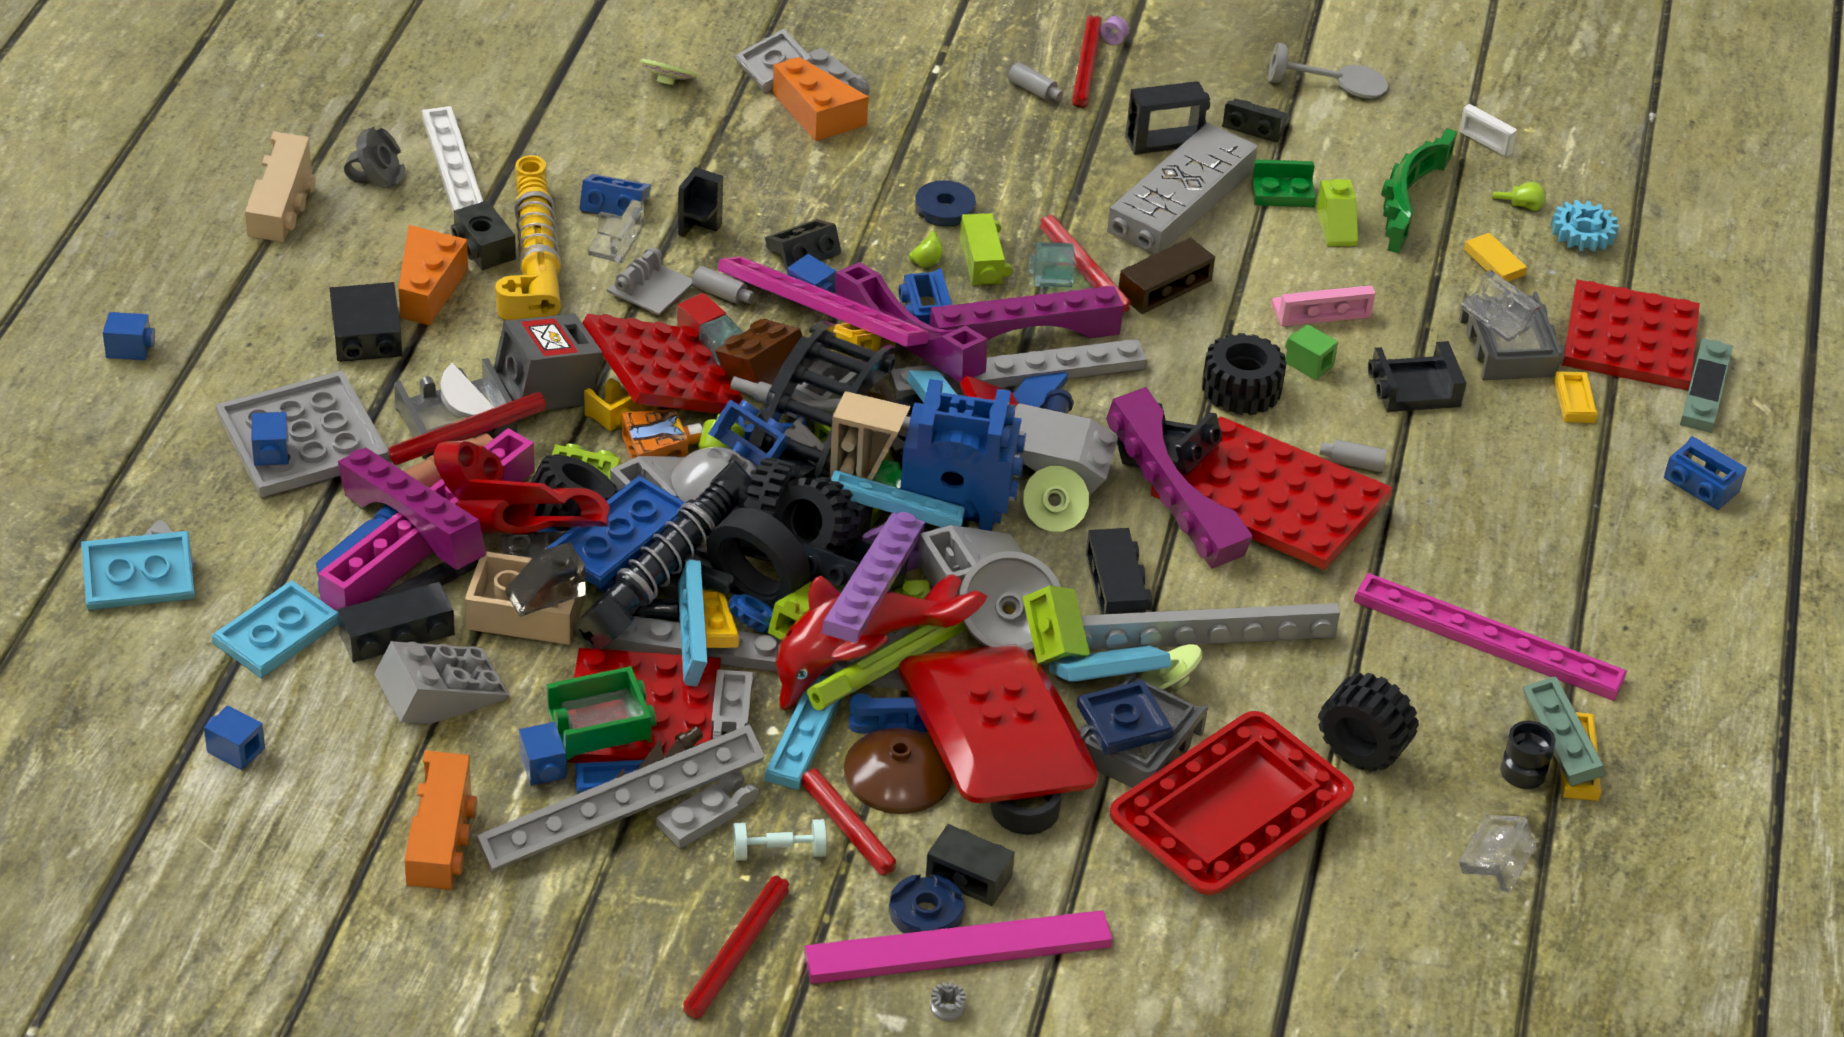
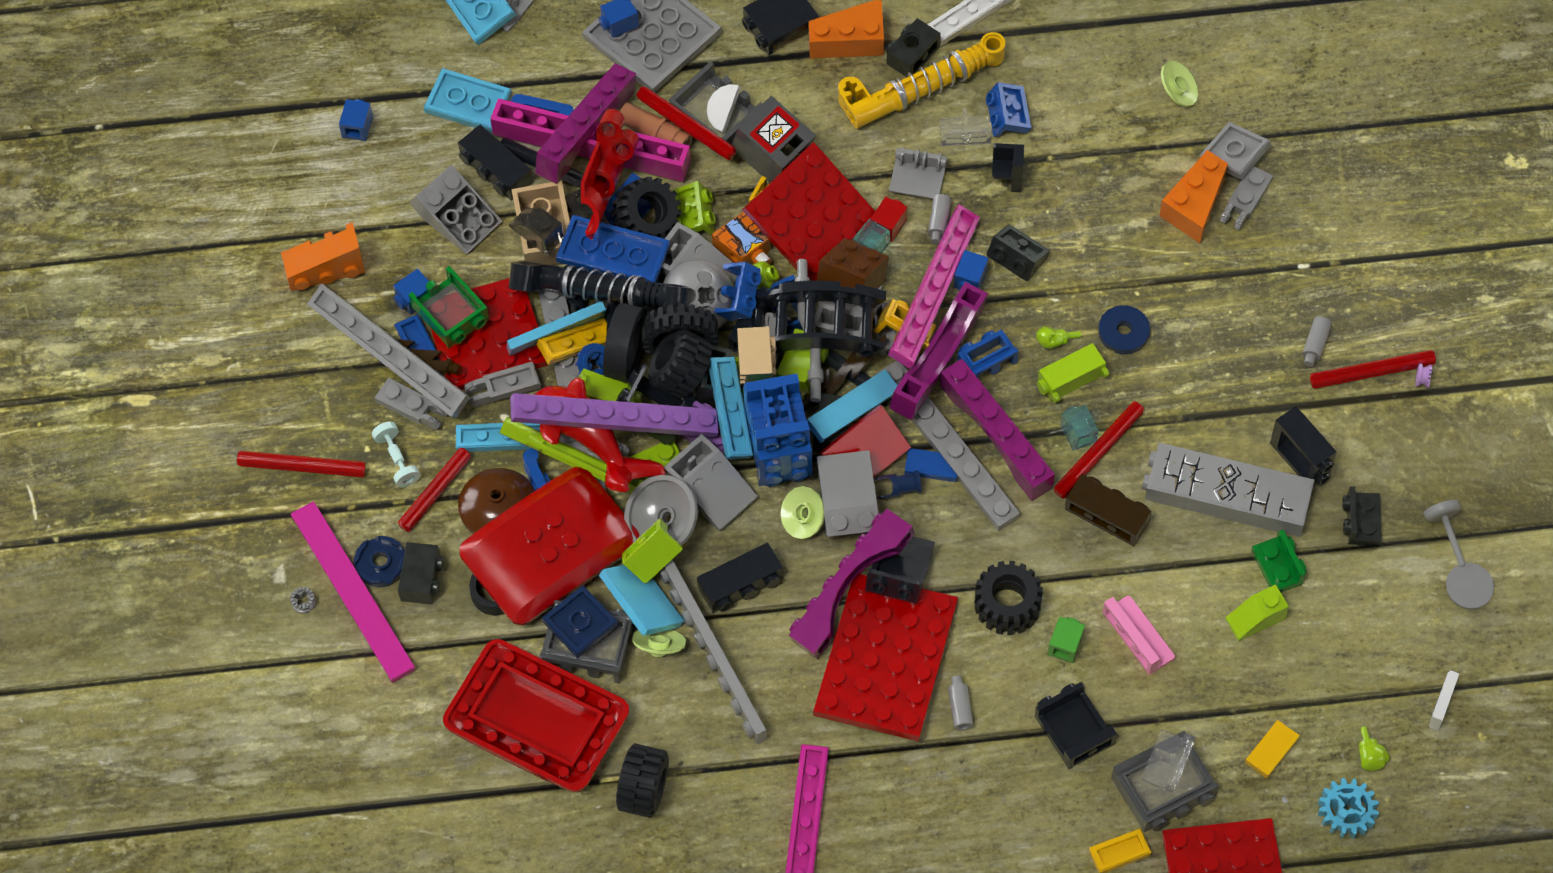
camera: 75 degrees right, 20 degrees up
green piece [1381,128,1457,254] -> none

